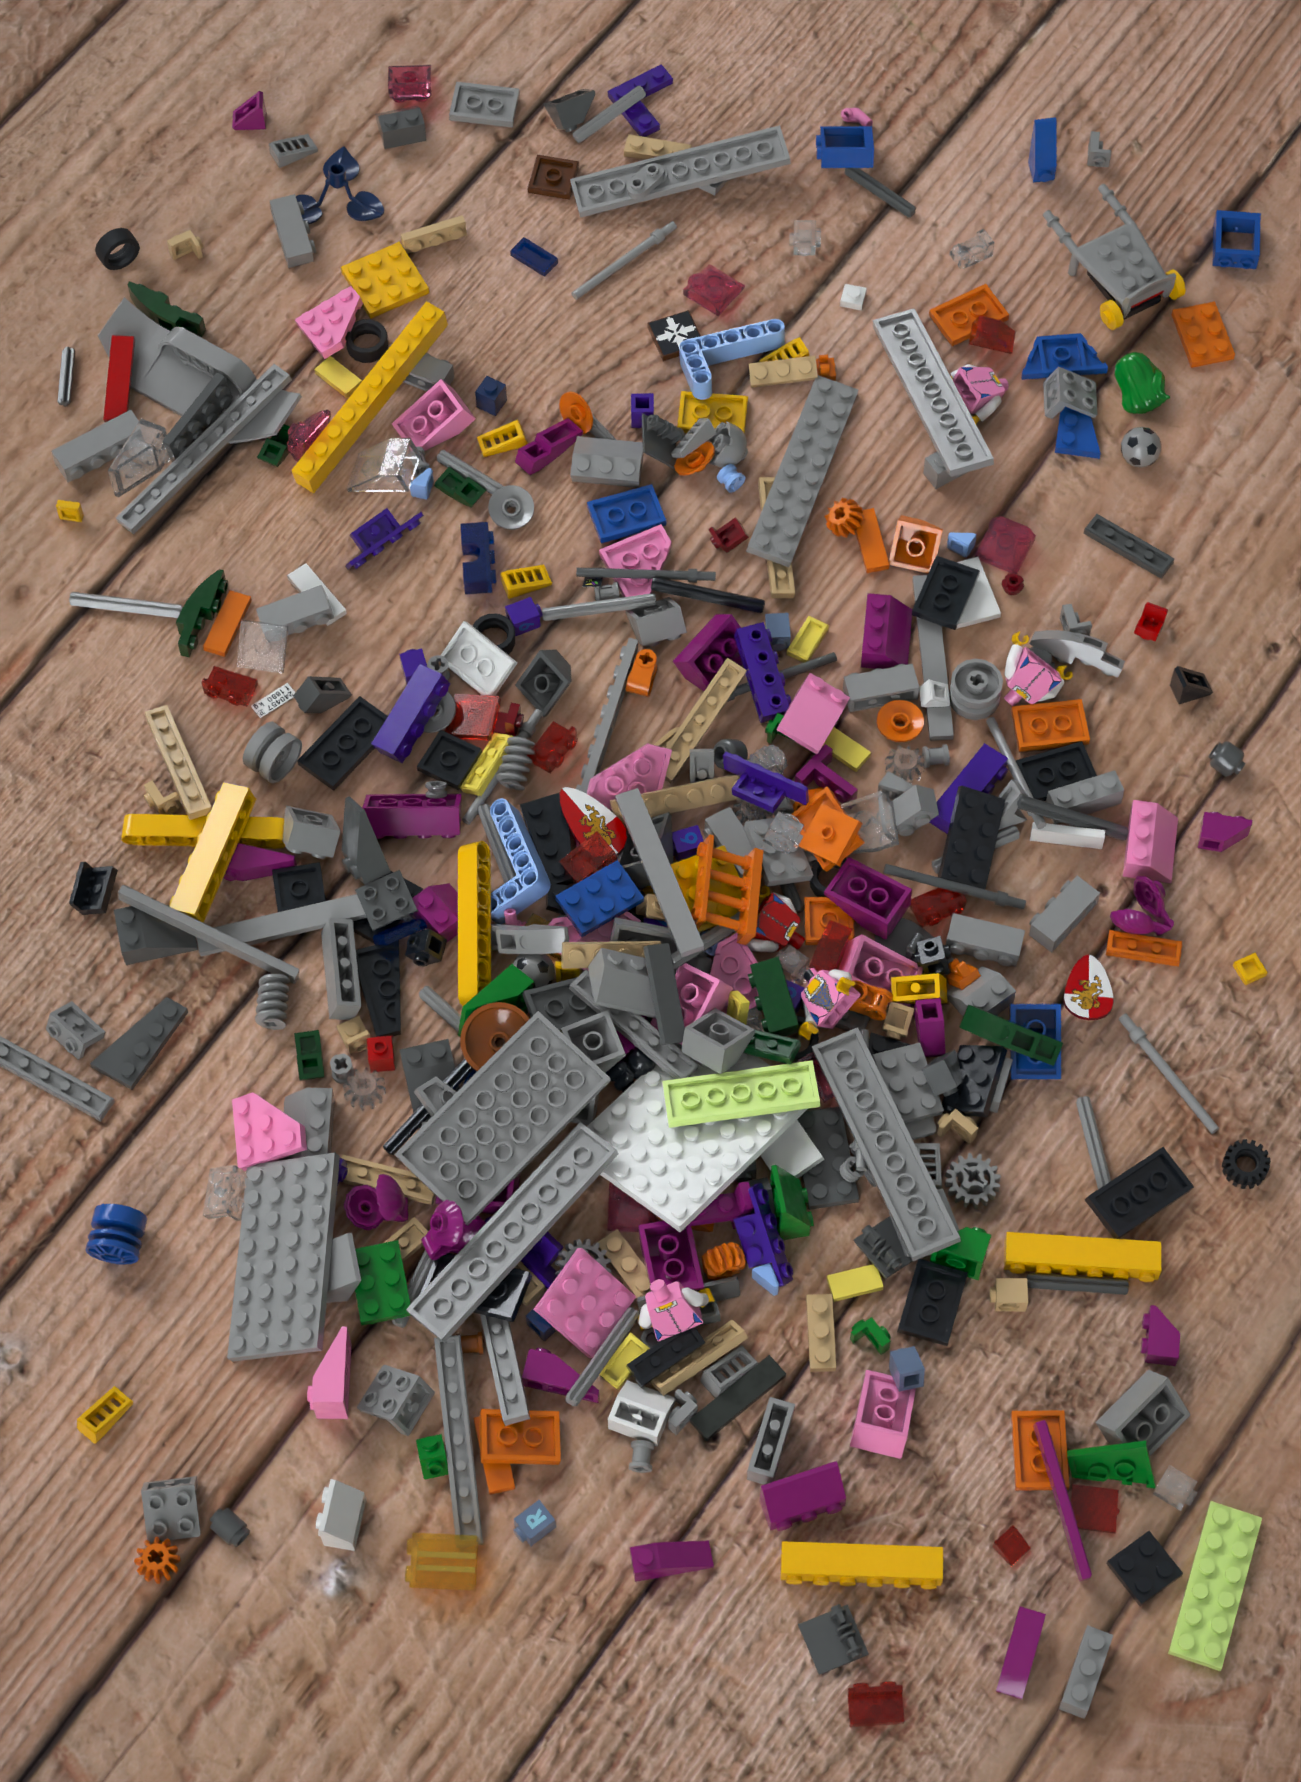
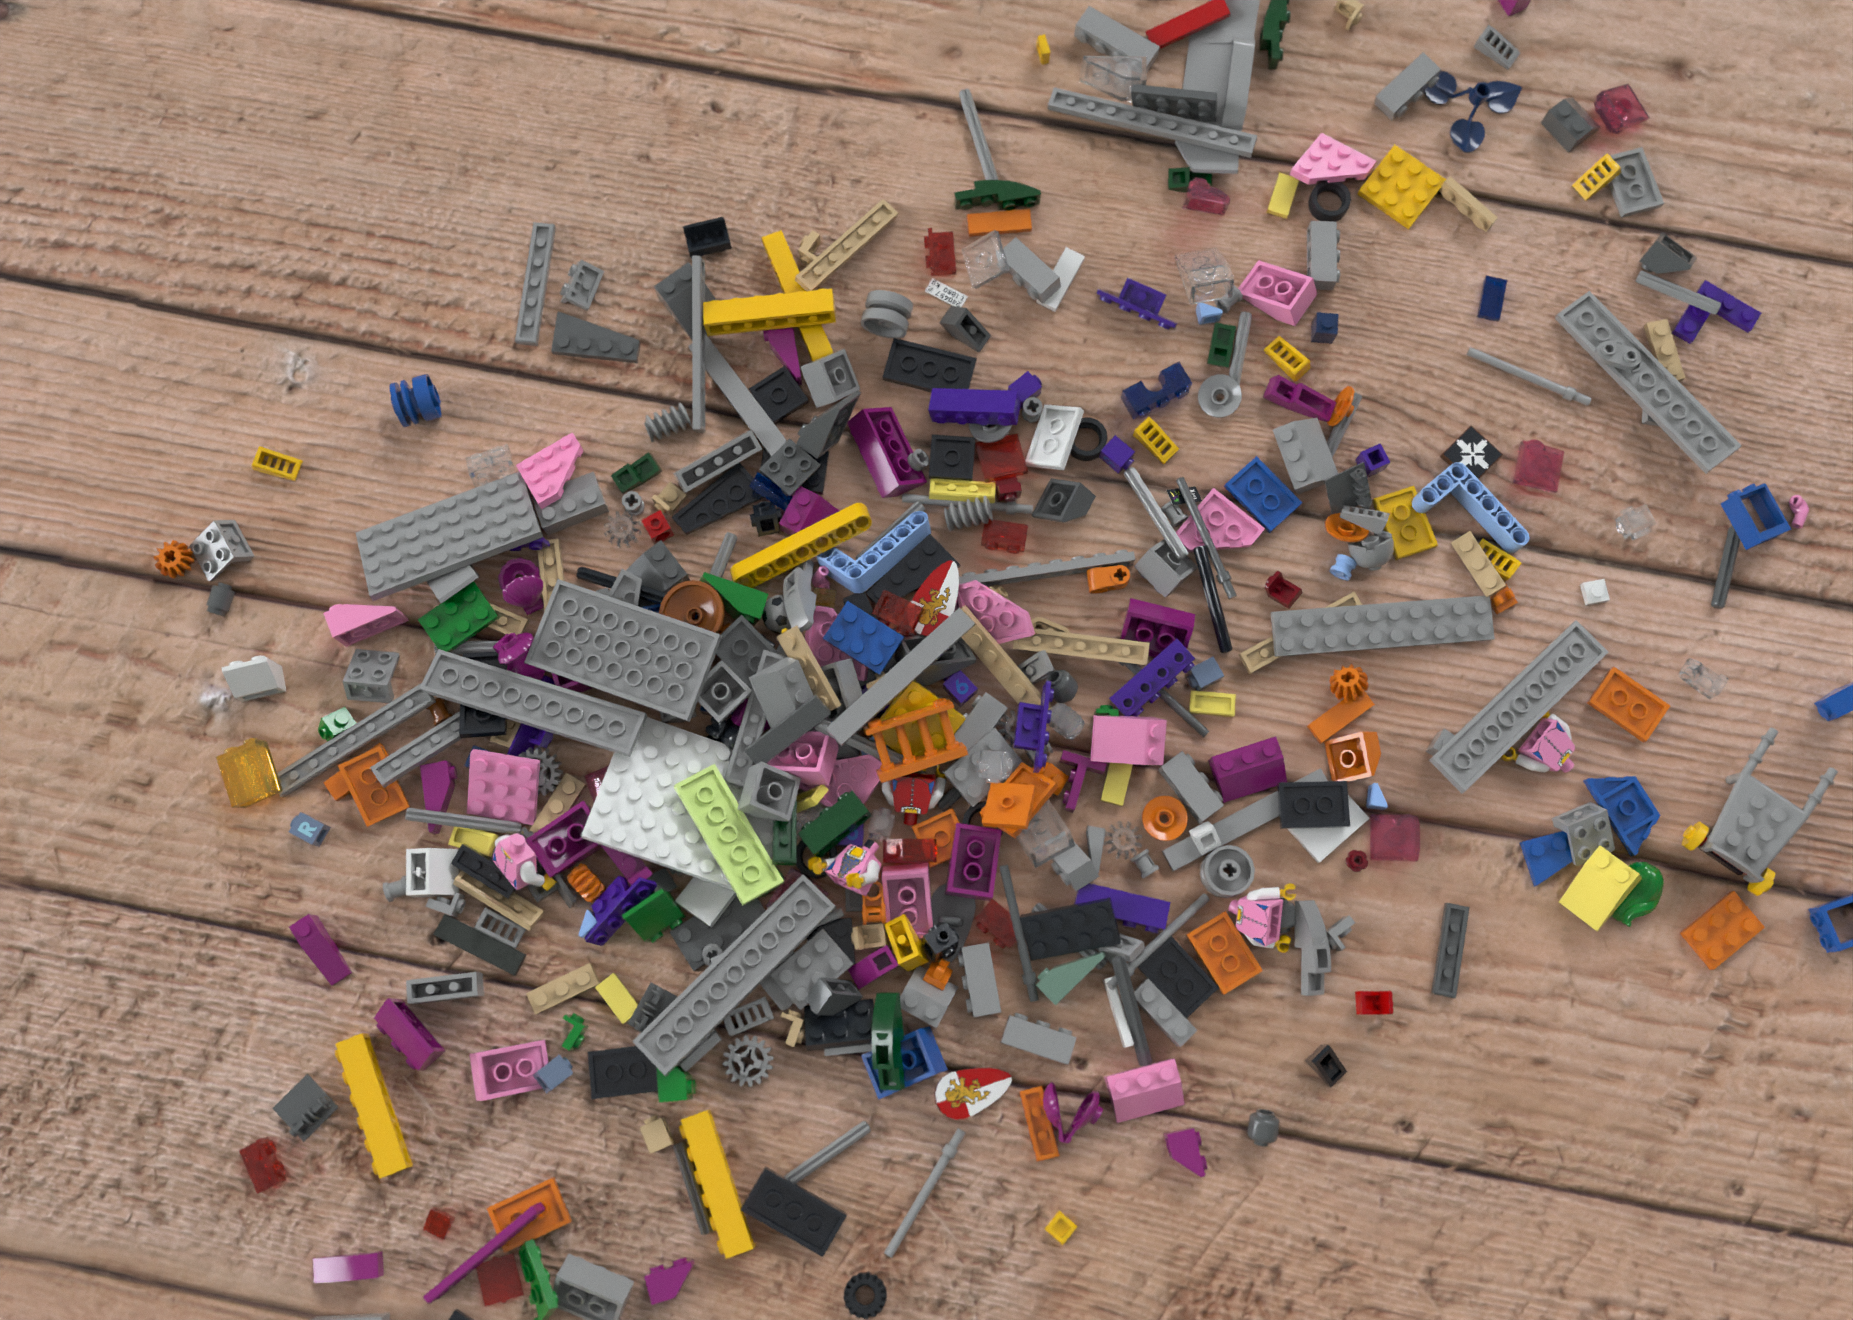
camera: 65 degrees right, 15 degrees up
yellow brick [291,301,448,494] -> none
reddish brown tile [528,155,579,200] -> none
clear red slope [969,315,1016,354] -> none
light grey piece [1121,427,1161,468] -> none
none -> sand green slope [1036,951,1106,1005]
none -> light yellow slope [1559,846,1642,932]
none -> yellow slope [1572,153,1621,201]

